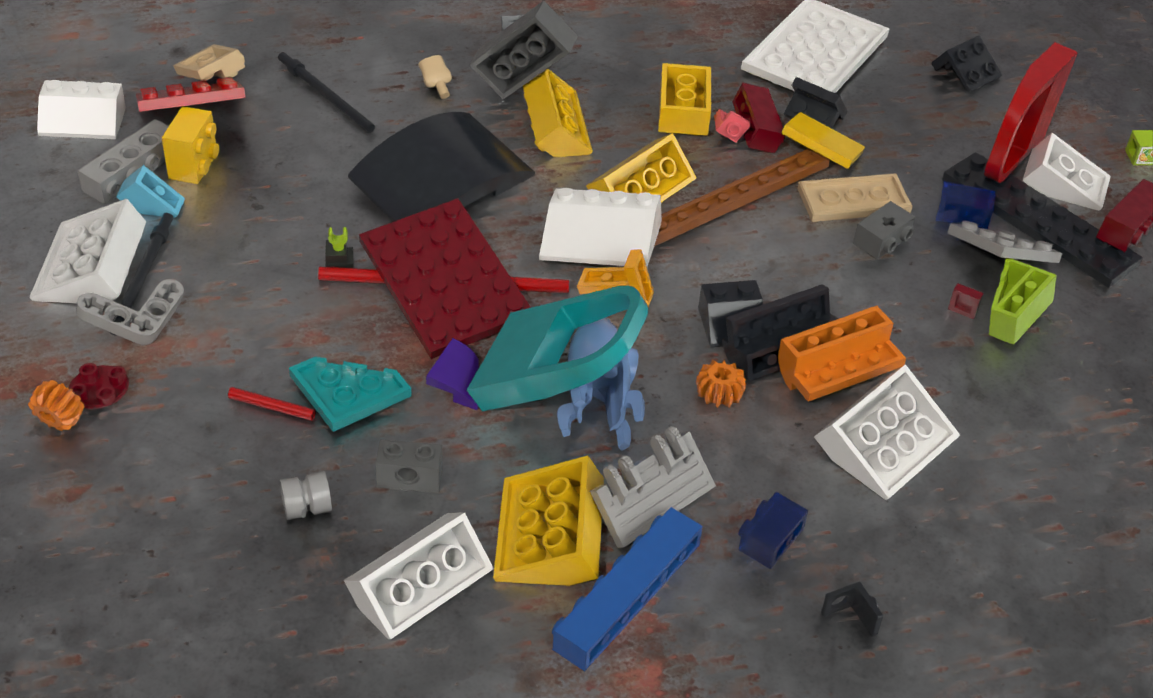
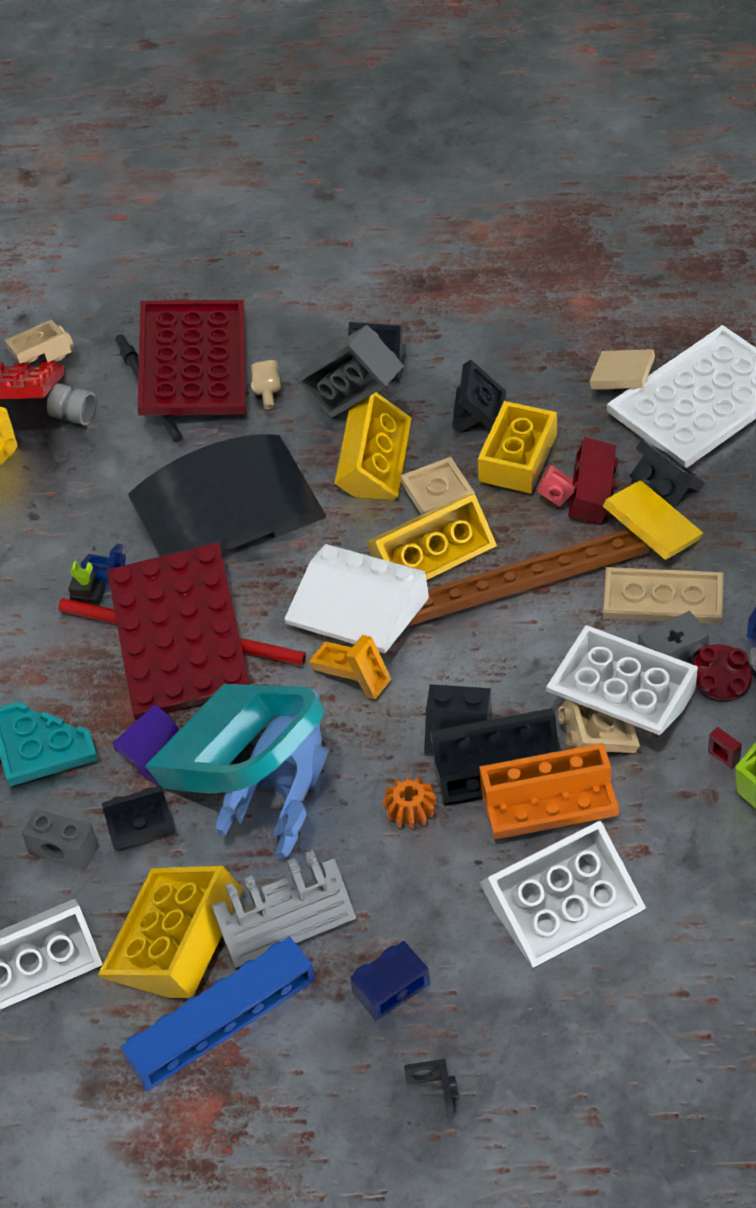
camera: 25 degrees right, 5 degrees up
none -> light grey wheel [47,384,97,425]
none -> clear blue bracket [80,543,126,580]
none -> black bracket [101,786,175,850]
none -> dark red plate [138,300,246,416]
none -> tan plate [401,457,475,515]
none -> black bracket [452,360,506,432]
none -> white slope [546,625,698,735]
none -> tan plate [558,699,640,753]
none -> tan tile [589,349,655,390]
none -> dark red dish [692,644,752,700]

